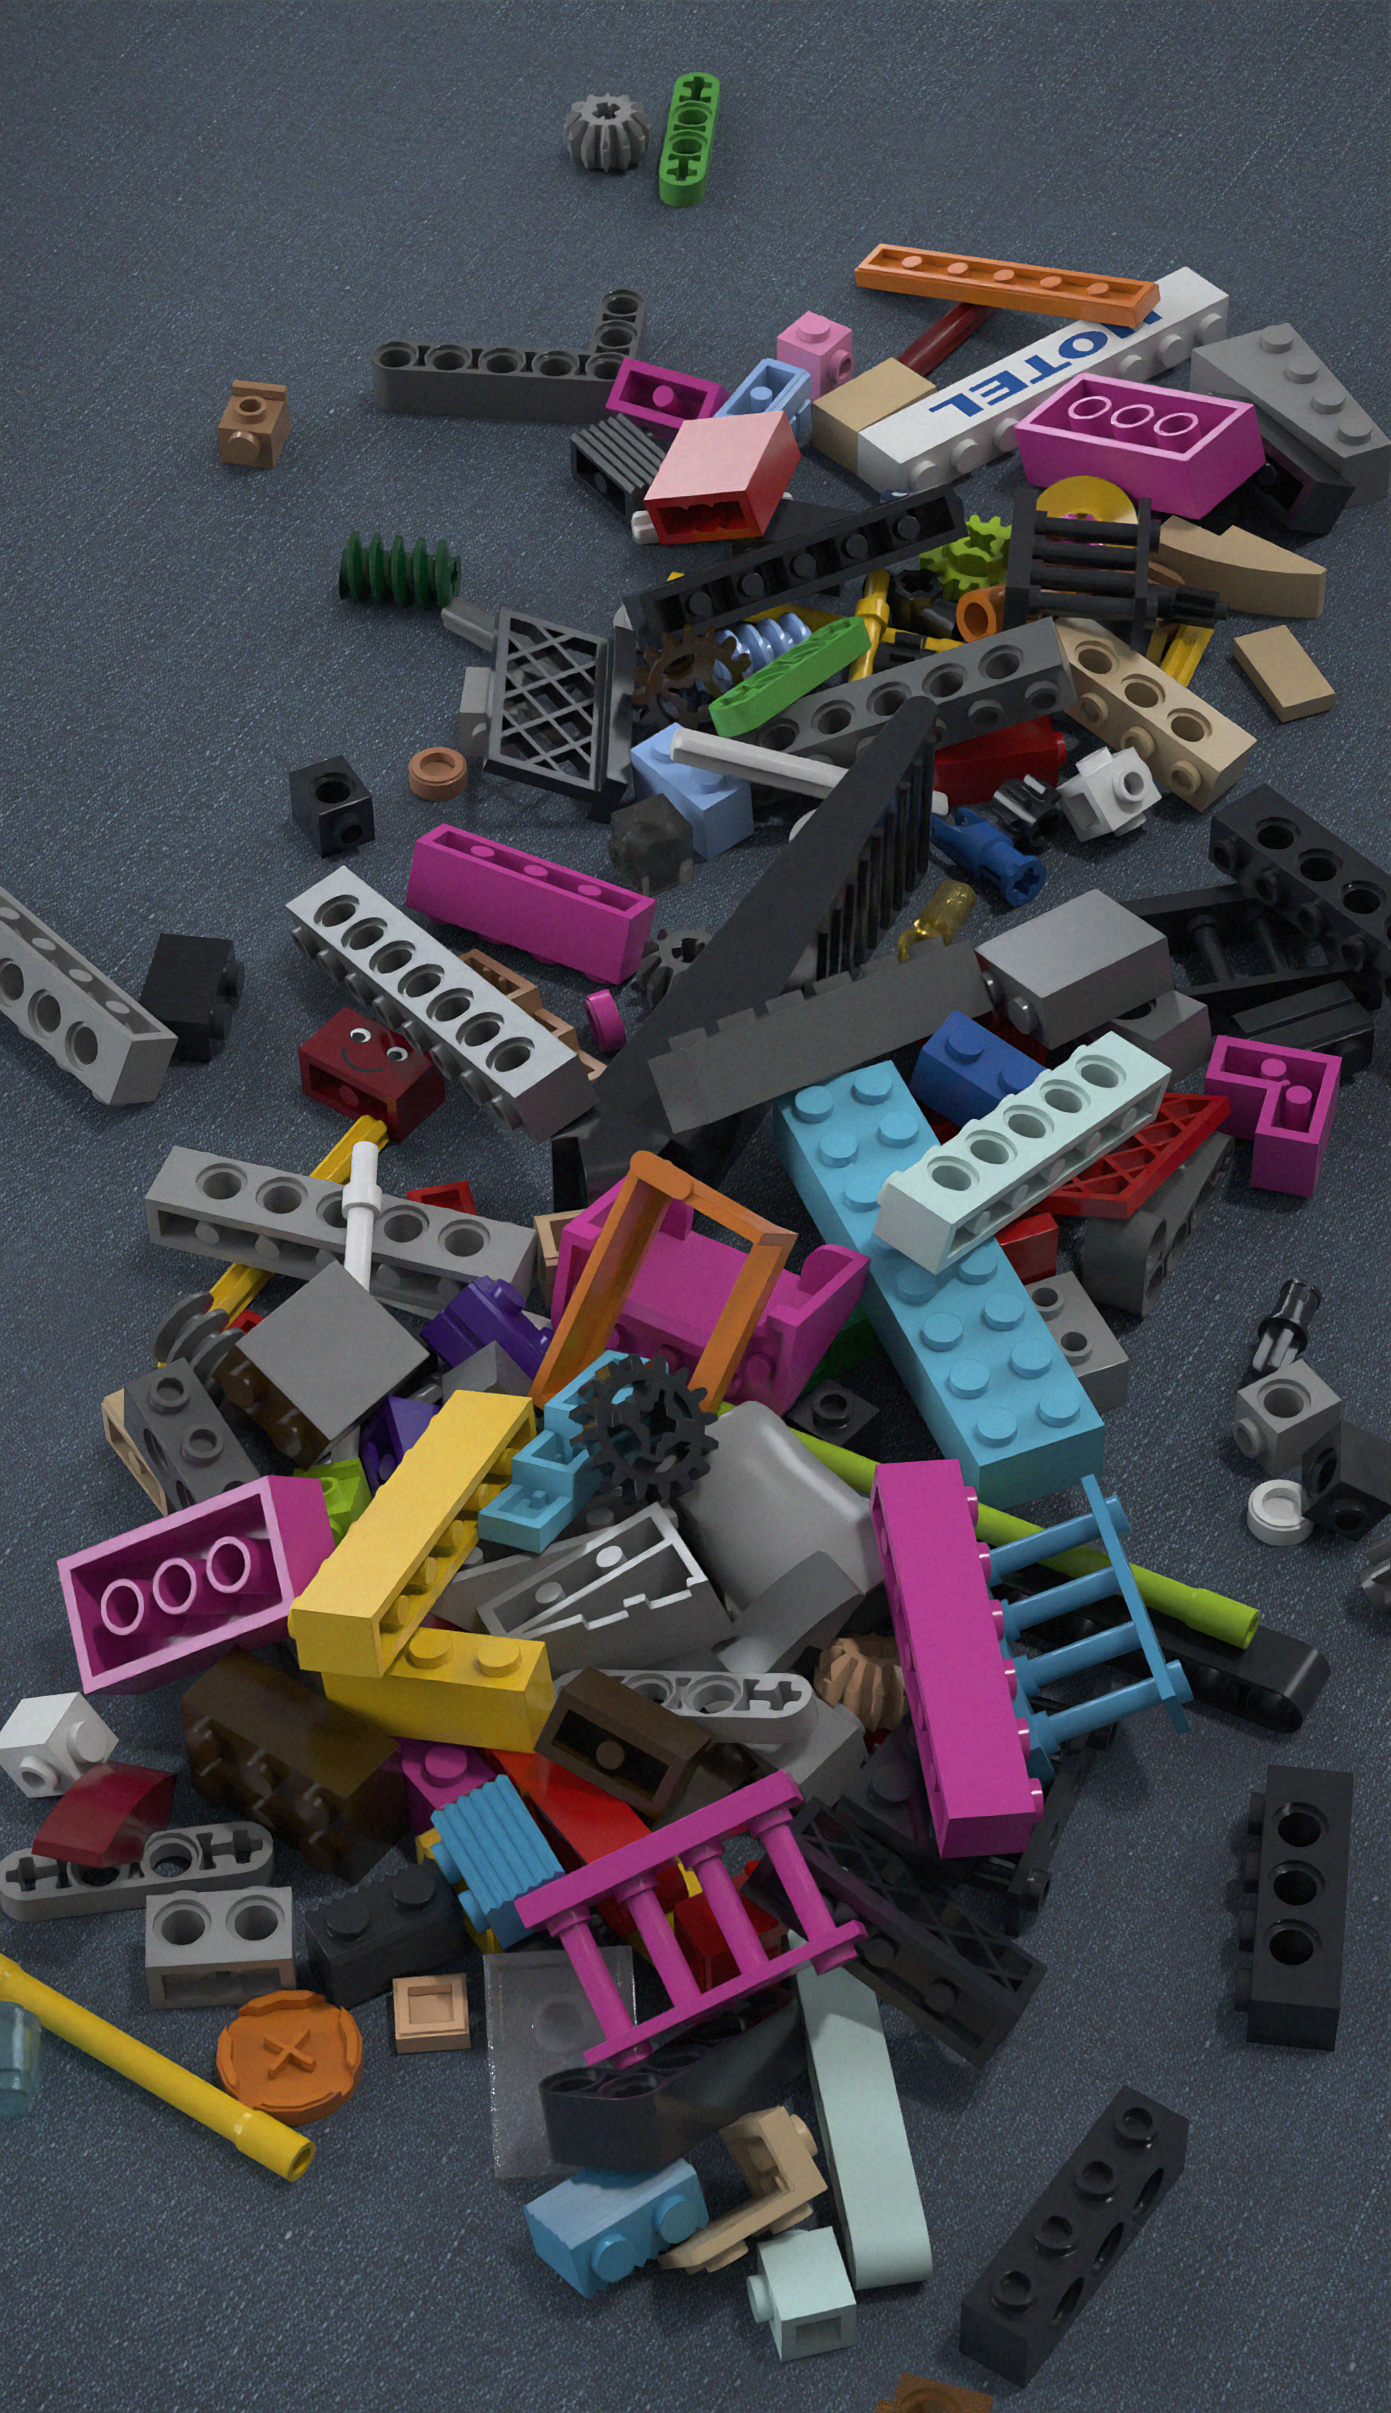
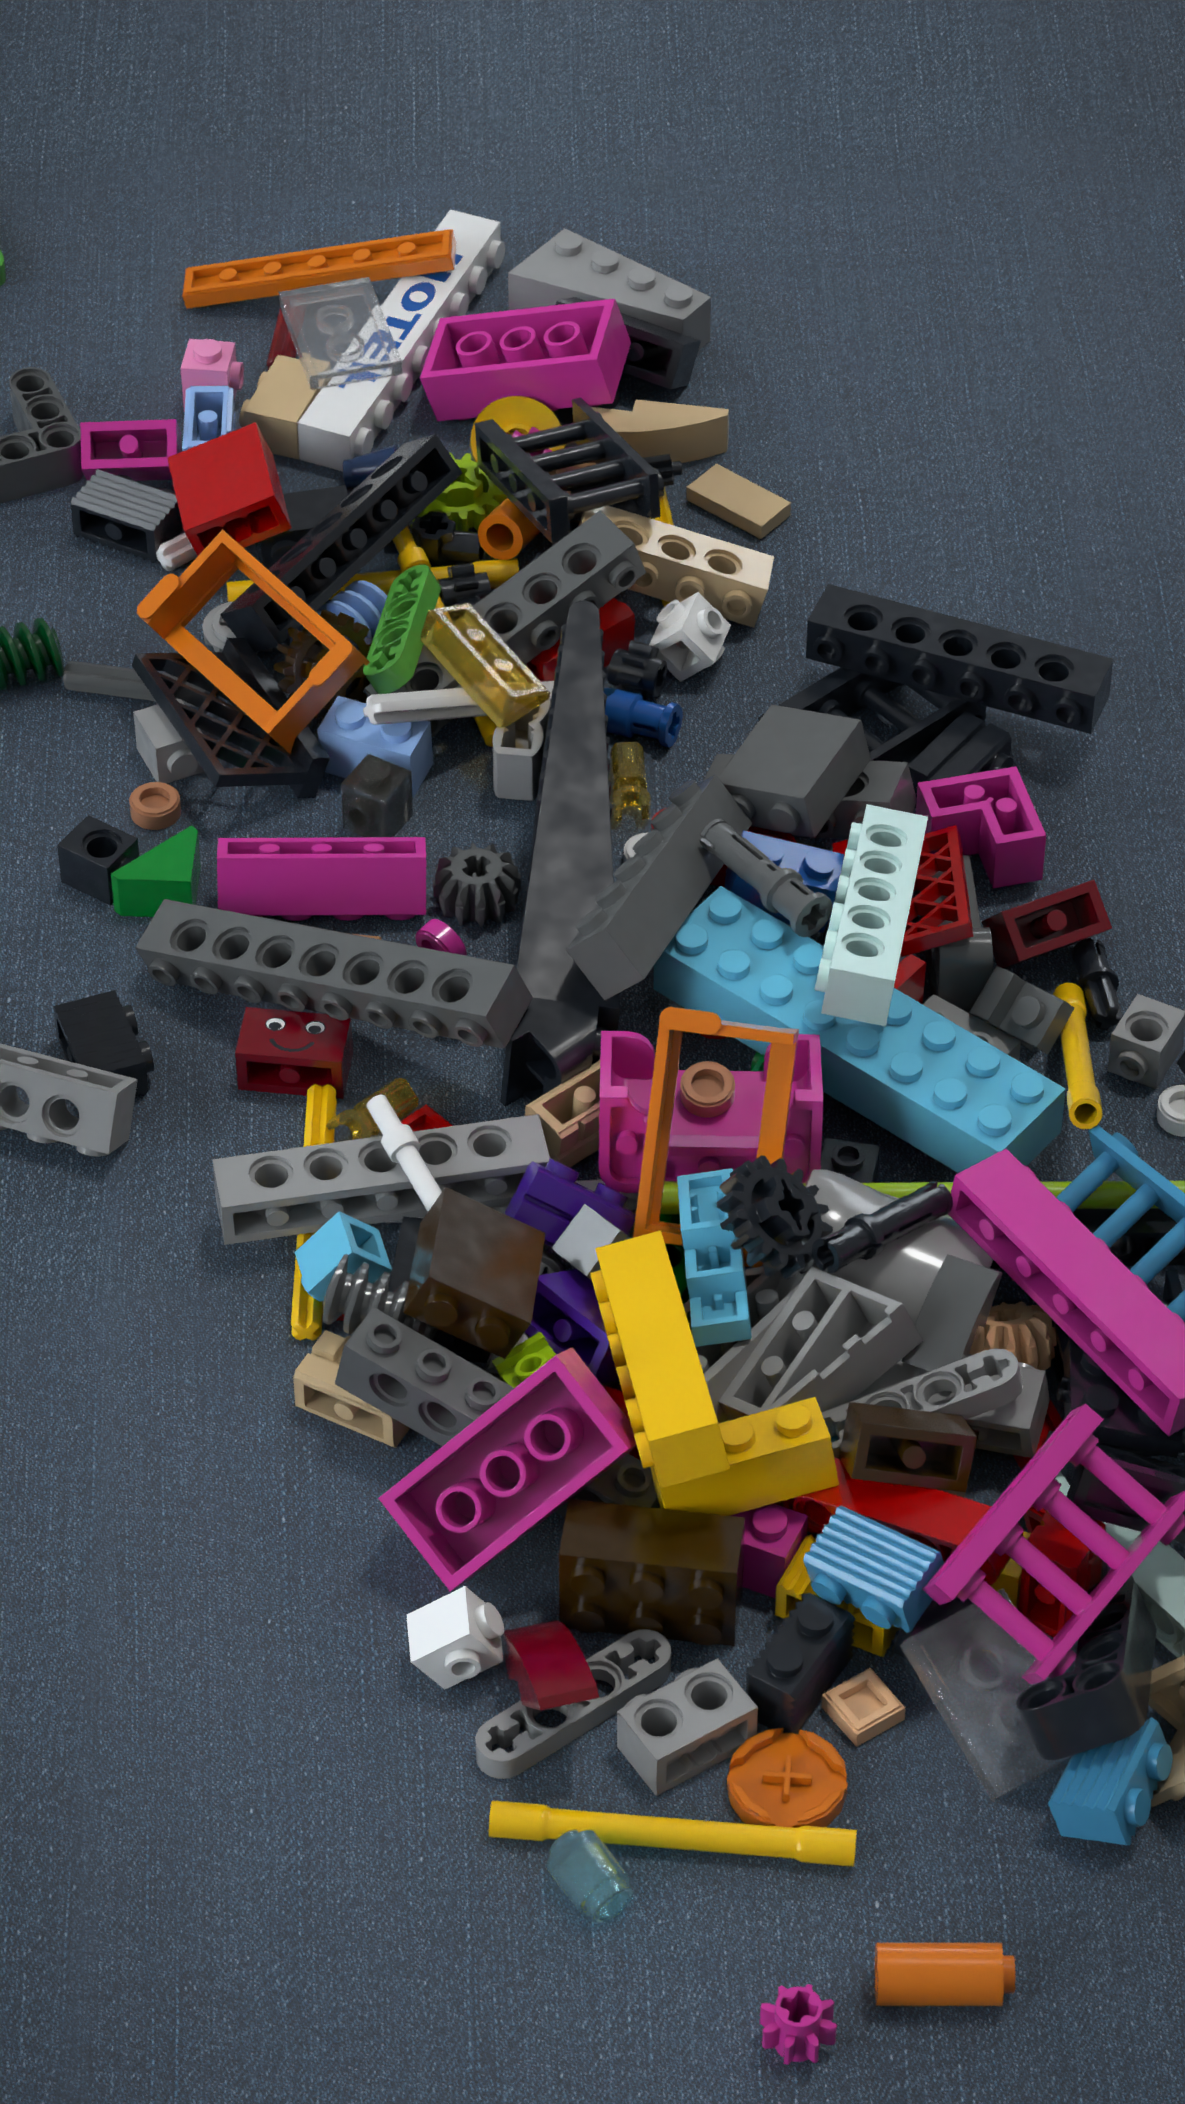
camera: 30 degrees left, 0 degrees up
none -> green slope [111,825,201,917]
none -> orange piece [137,529,370,754]
none -> clear tile [279,277,402,390]
none -> medium azure brick [295,1211,392,1302]
none -> clear yellow bar [326,1078,419,1140]
none -> clear yellow slope [421,603,551,728]
none -> nougat tile [680,1061,735,1118]
none -> dark grey pin [700,818,832,937]
none -> dark pink gear [760,1984,837,2065]
none -> black pin [812,1181,953,1274]
none -> orange brick [875,1943,1015,2006]
none -> dark grey brick [969,966,1075,1055]
none -> dark red brick [981,879,1112,969]
none -> yellow piece [1053,982,1103,1129]

